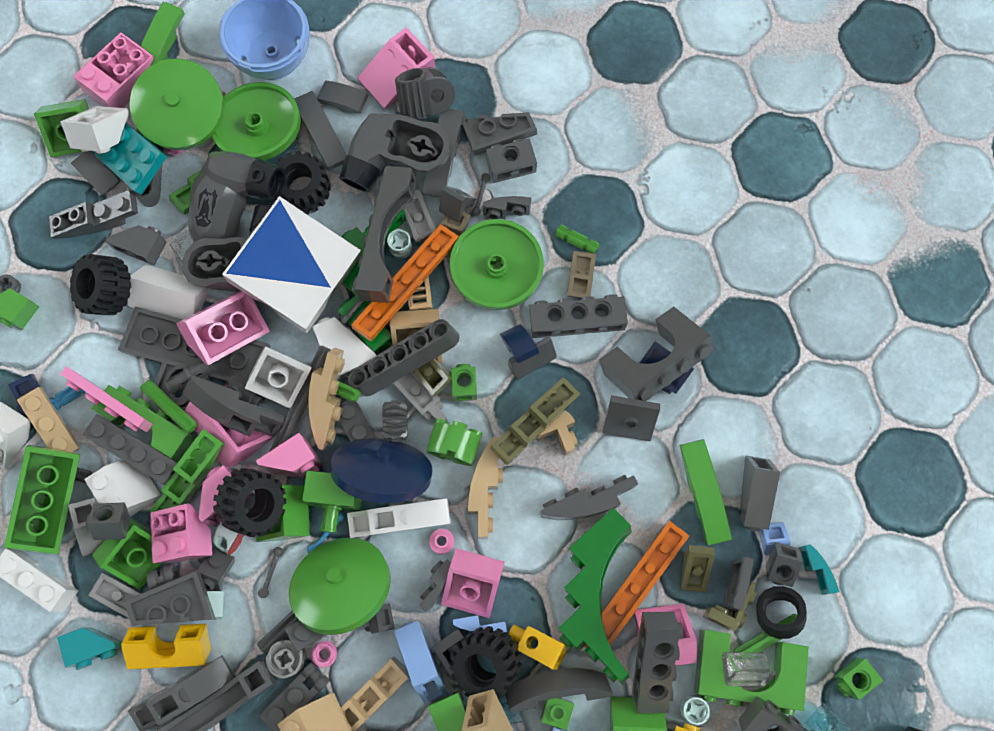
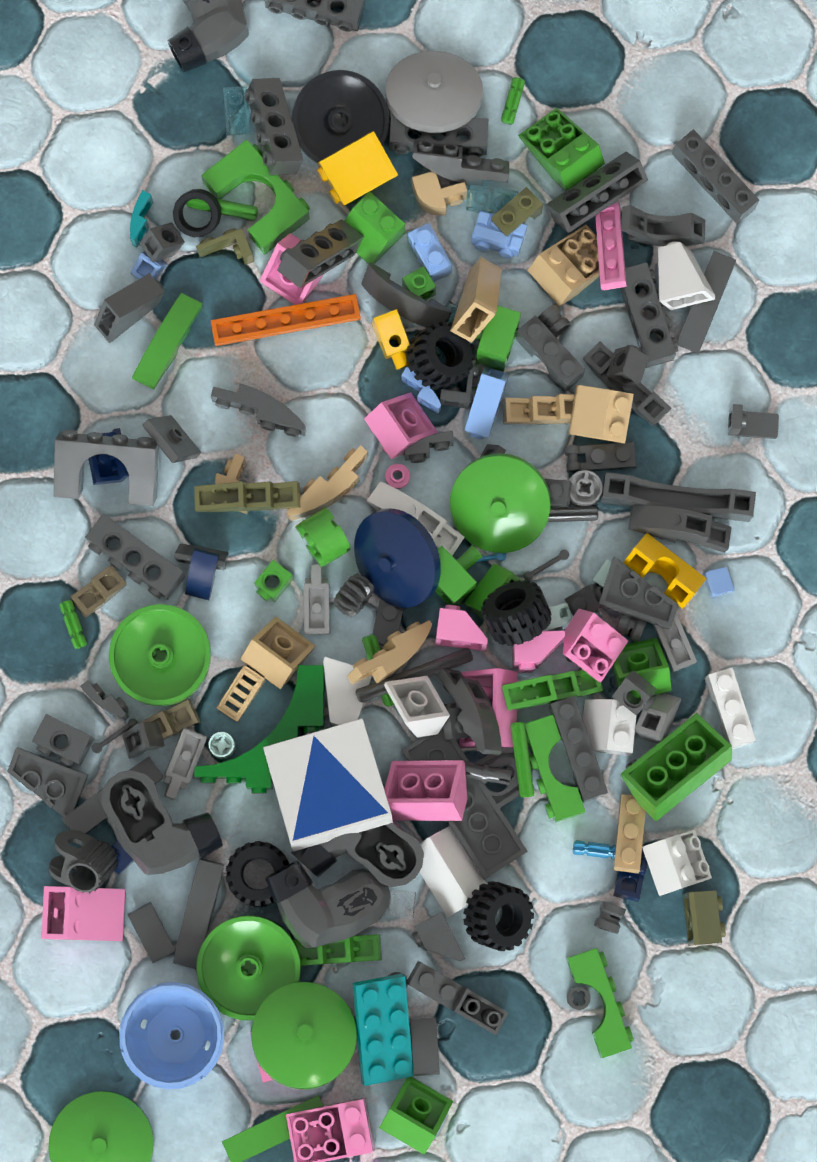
camera: 140 degrees left, 5 degrees up
teal slope [57,628,122,670] -> none
white slope [60,106,128,154] -> none
bright pink plate [60,366,153,432] -> none
bright pink plate [311,641,337,667] -> none
dark grey hinge [341,299,364,325] -> none
dark grey beam [348,319,460,396] -> none
orange plate [352,224,459,342] -> none
dark grey arch [353,166,417,303] -> none
olive slope [413,358,452,397] -> none
green arch [559,508,632,684] -> none
light aqua wheel [679,695,710,725] -> none
olive slope [680,545,715,592] -> none
dark grey plate [722,557,754,612] -> none
clear slope [722,652,776,686] -> none
bright green brick [834,658,883,700] -> none
none -> dark grey wheel [594,901,626,934]
none -> light blue slope [703,567,735,598]

